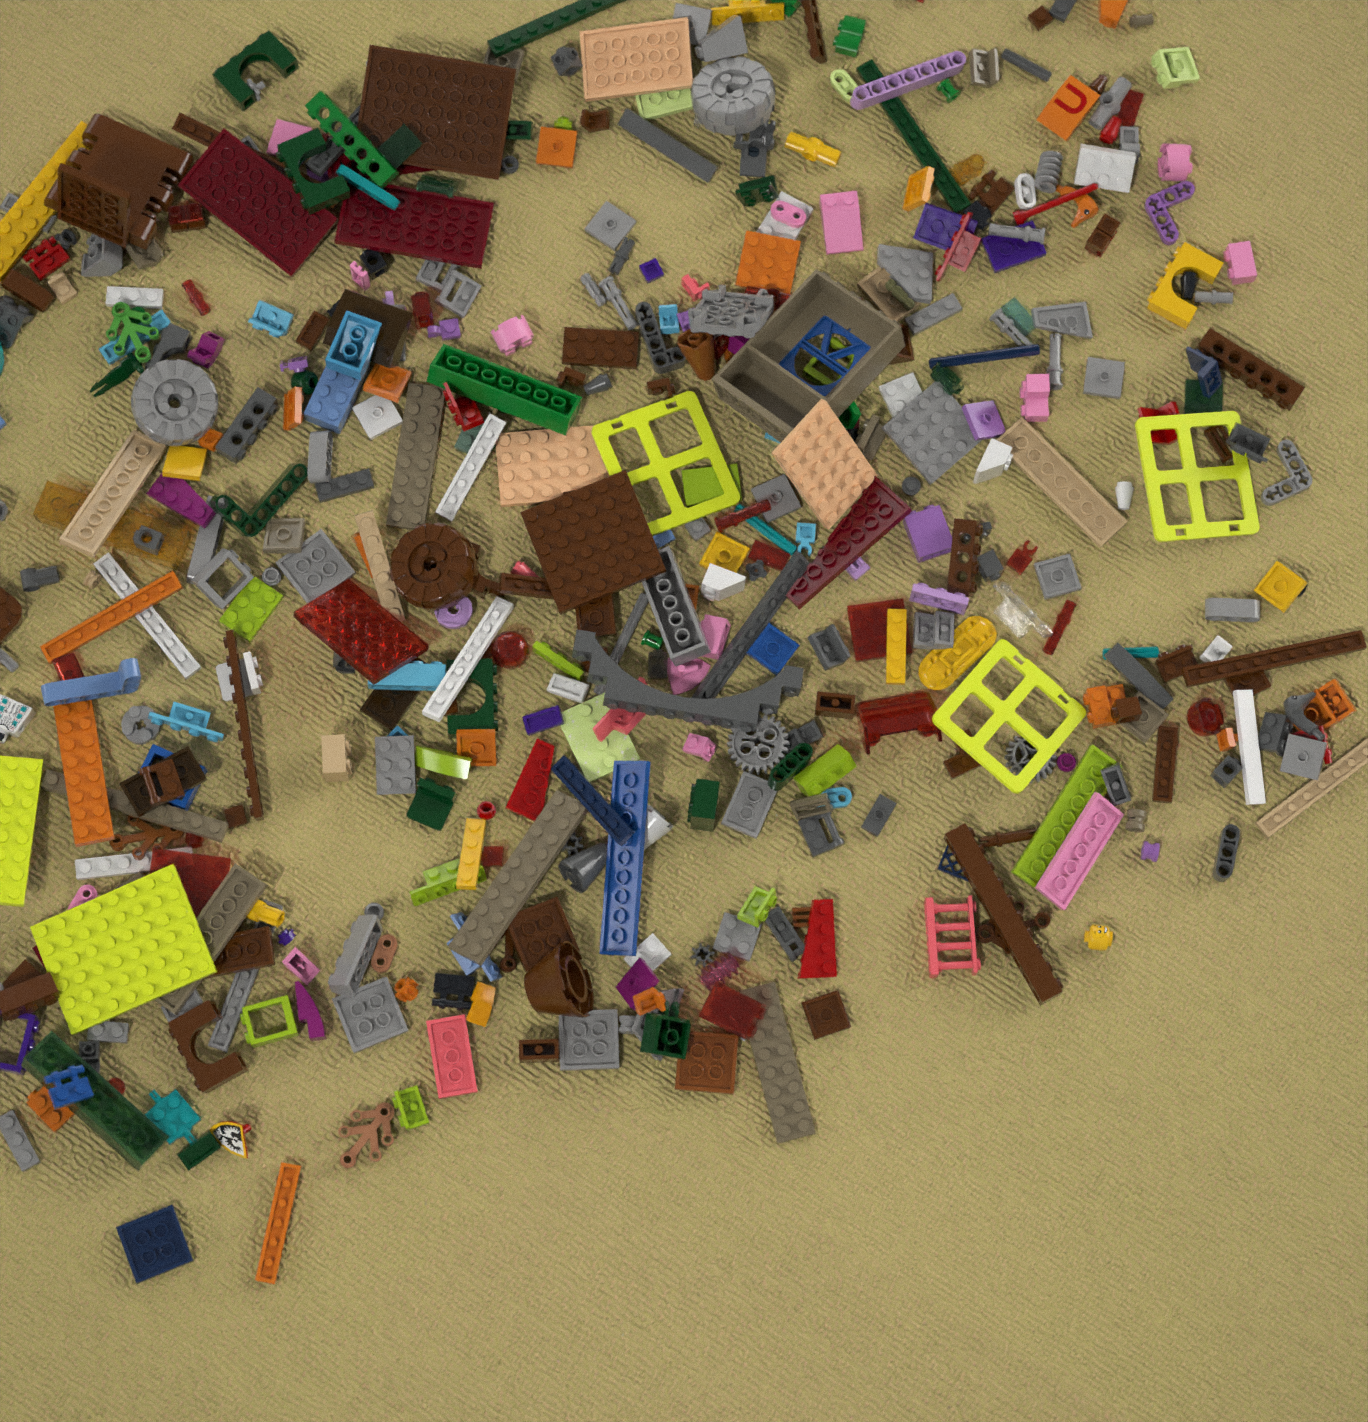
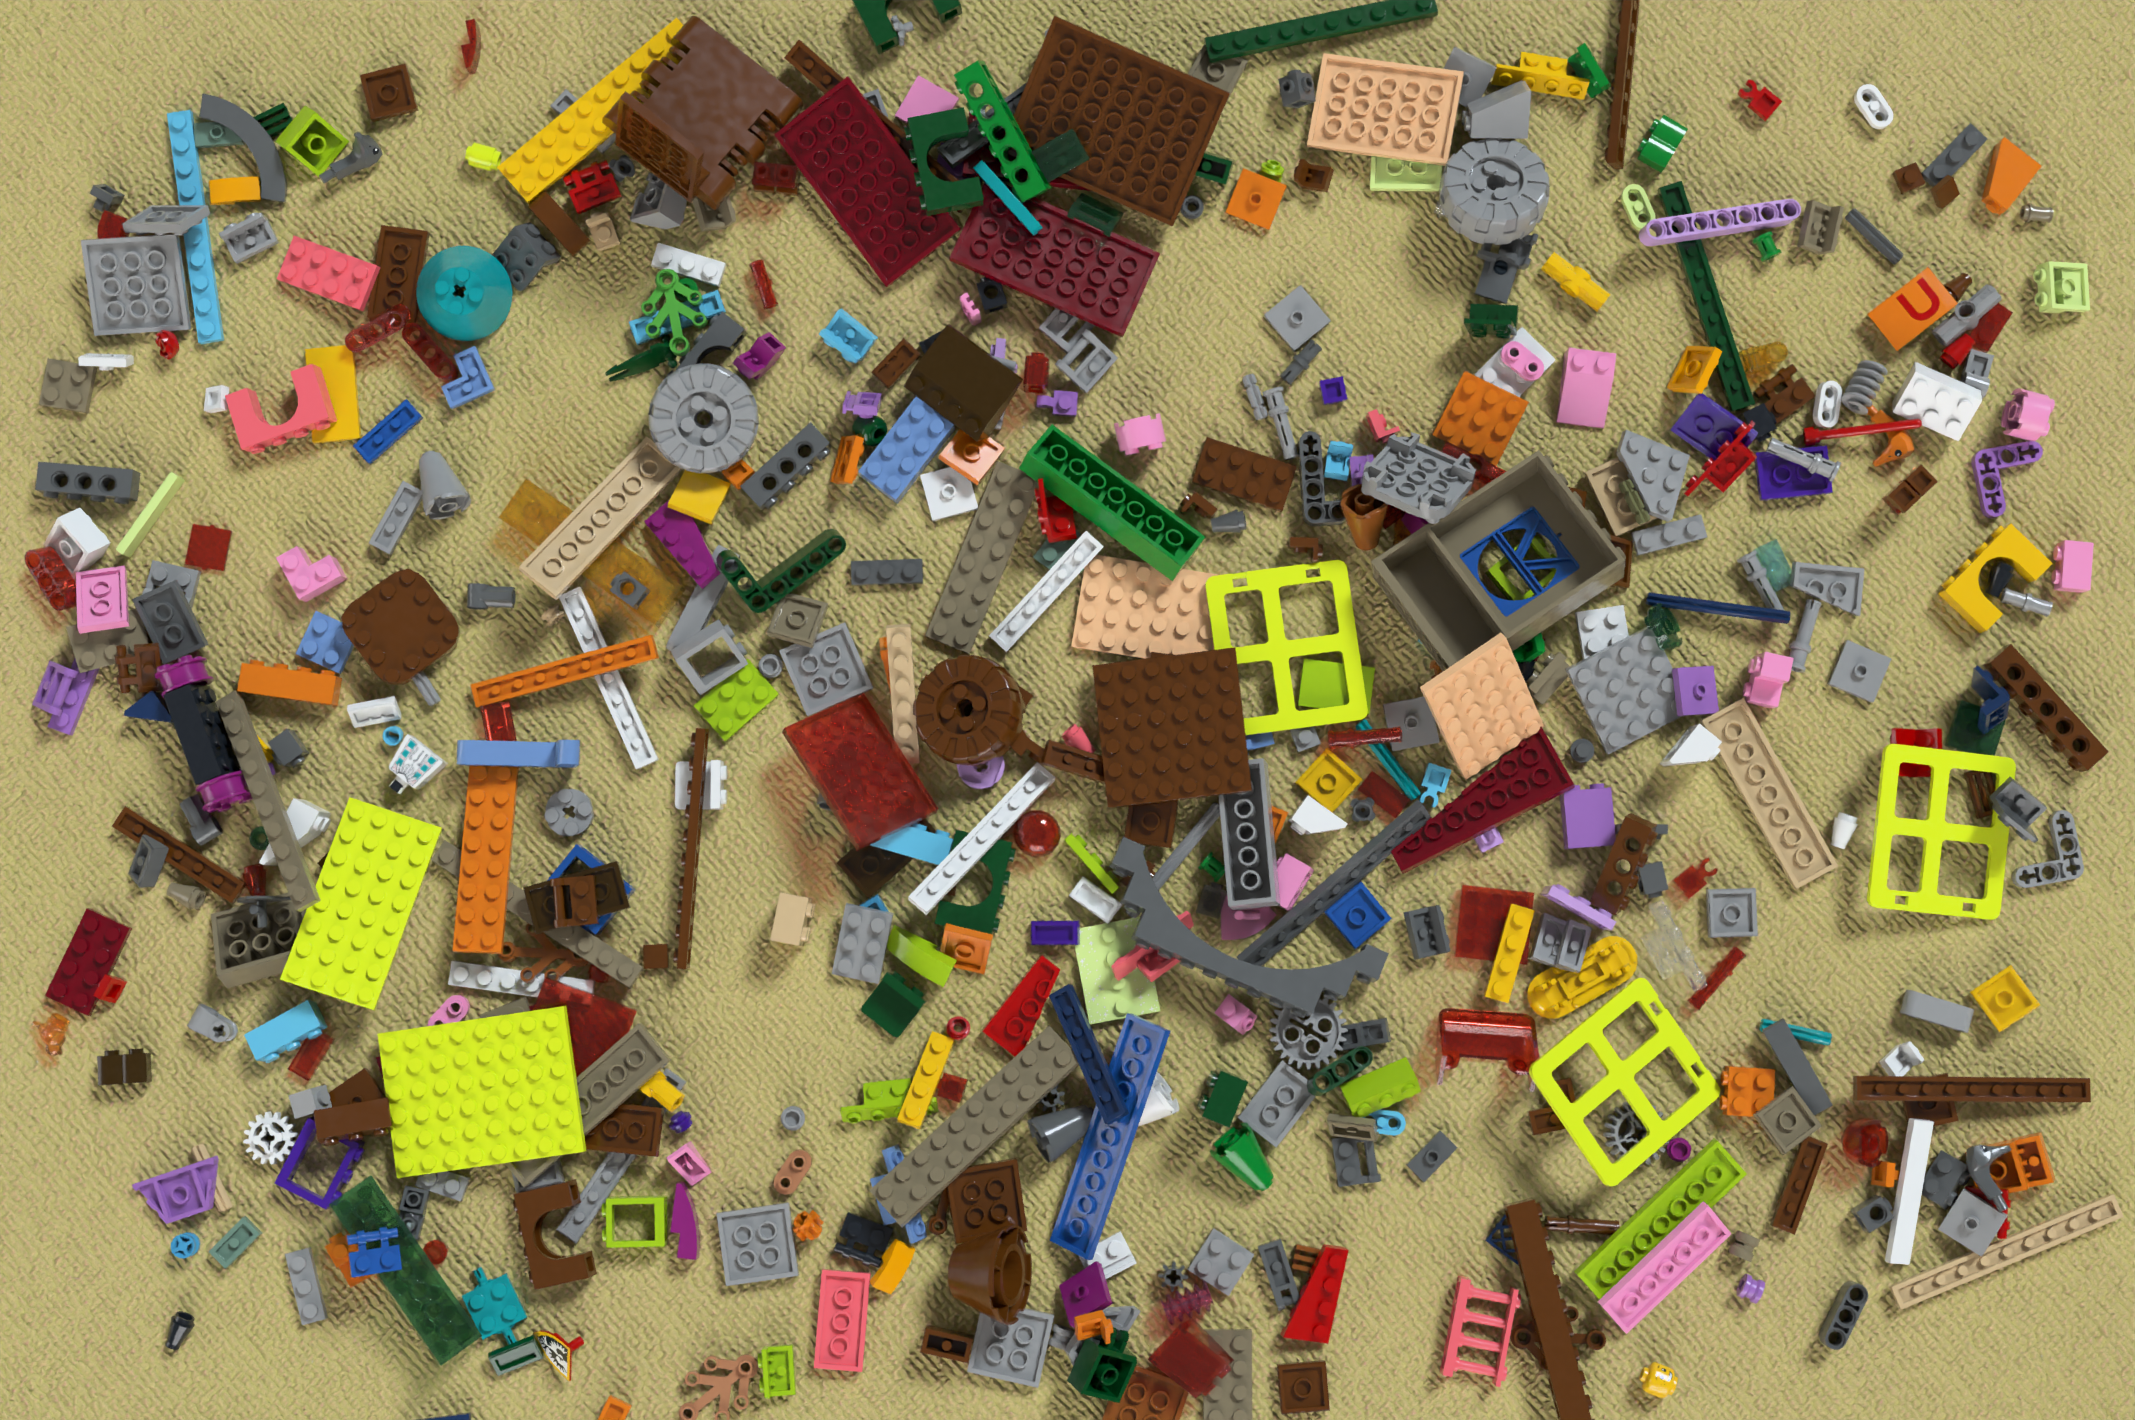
camera: 20 degrees right, 10 degrees up
medium azure bracket [148,702,224,742] -> none
light grey beam [307,430,333,483] -> none
dark azure slope [325,310,382,381] -> none
light grey slope [328,915,383,999] -> none
dark grey tile [618,108,718,183] -> none
lime bracket [737,886,777,928] -> none
reddish brown brick [814,691,856,719] -> none
dark grey slope [1100,762,1131,806] -> none
reddish brown brick [1110,696,1142,724] -> none
reddish brown bracket [1155,644,1198,683] -> none
none -> green cone [1210,1123,1274,1191]
none -> reddish brown tile [1930,175,1960,209]

